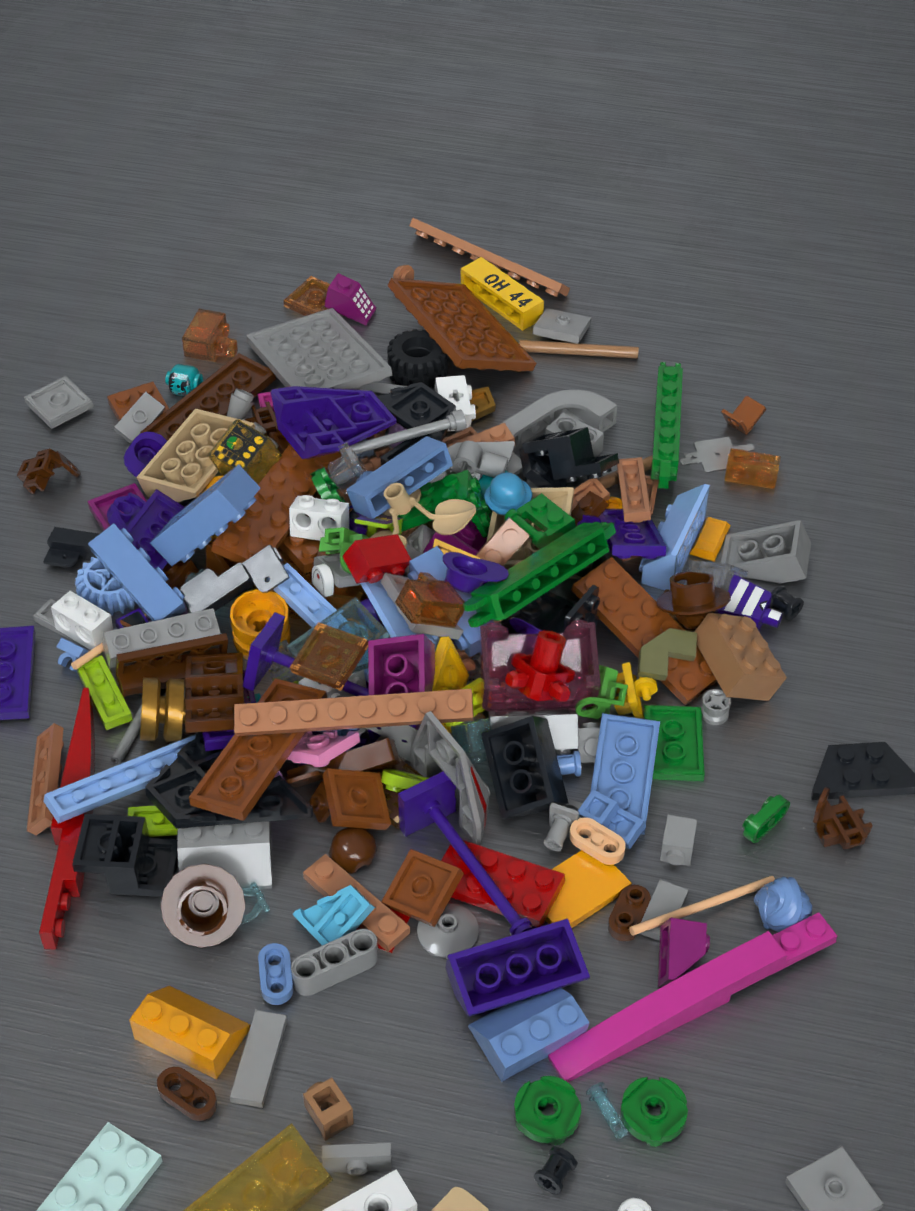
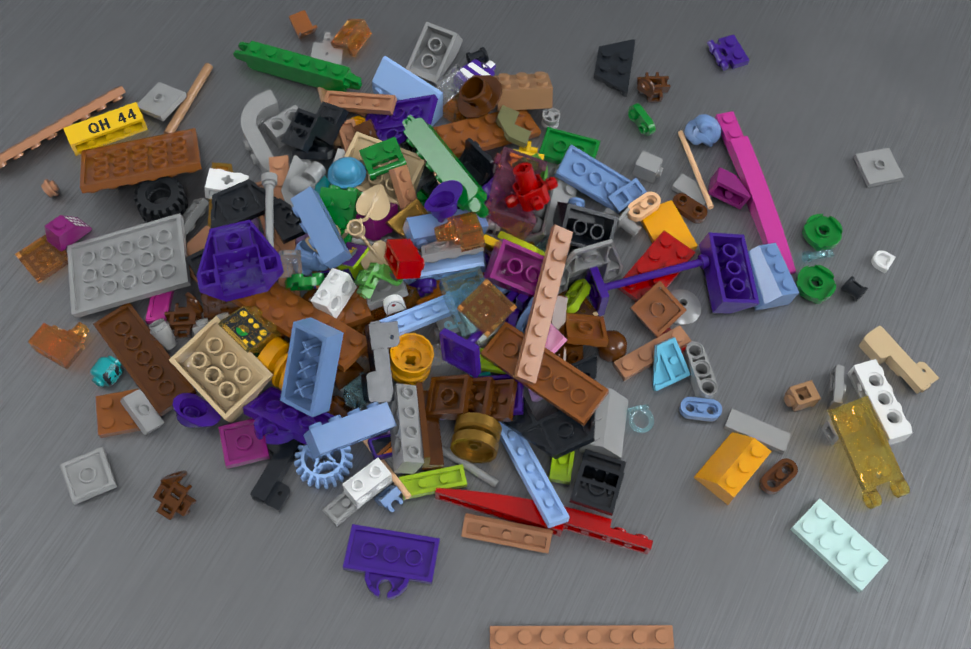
camera: 80 degrees left, 15 degrees up
helmet [160,863,245,948] -> none

